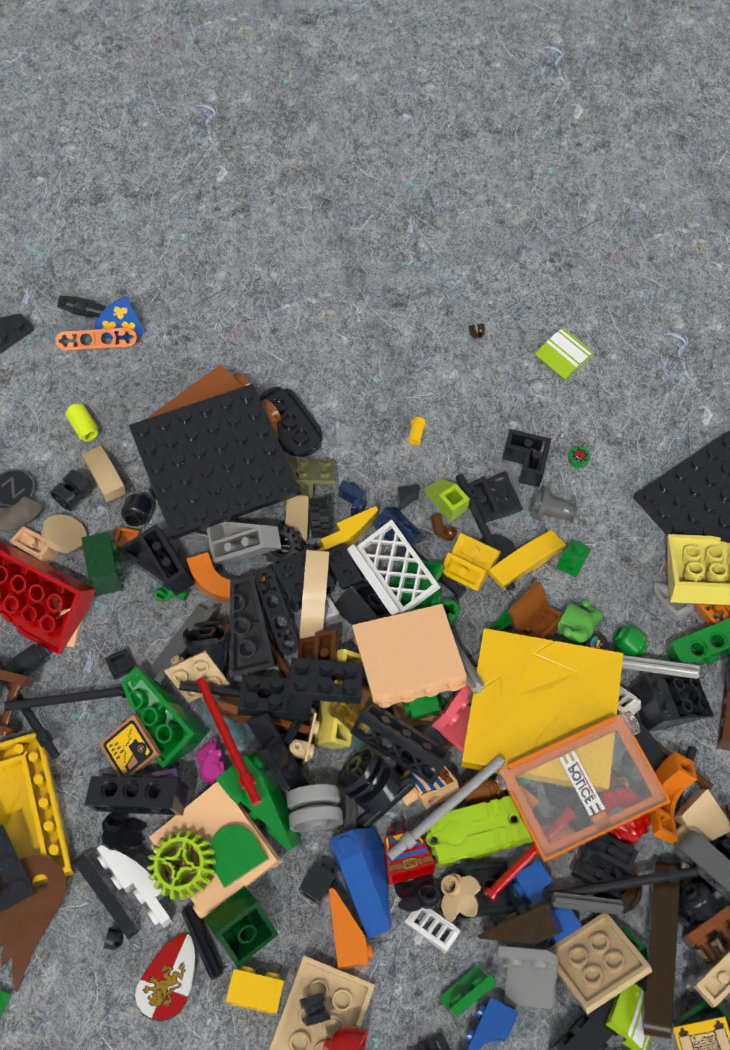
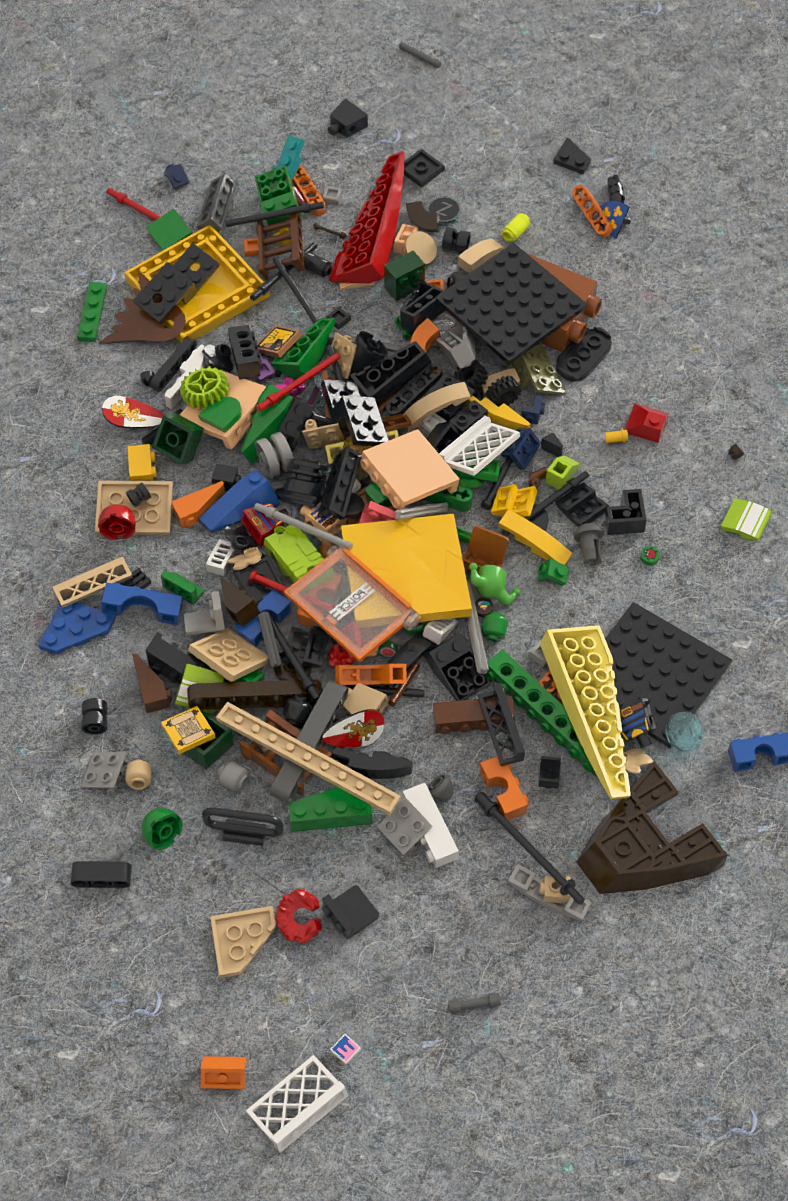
camera: 75 degrees right, 5 degrees down
none -> red slope [624,403,669,443]

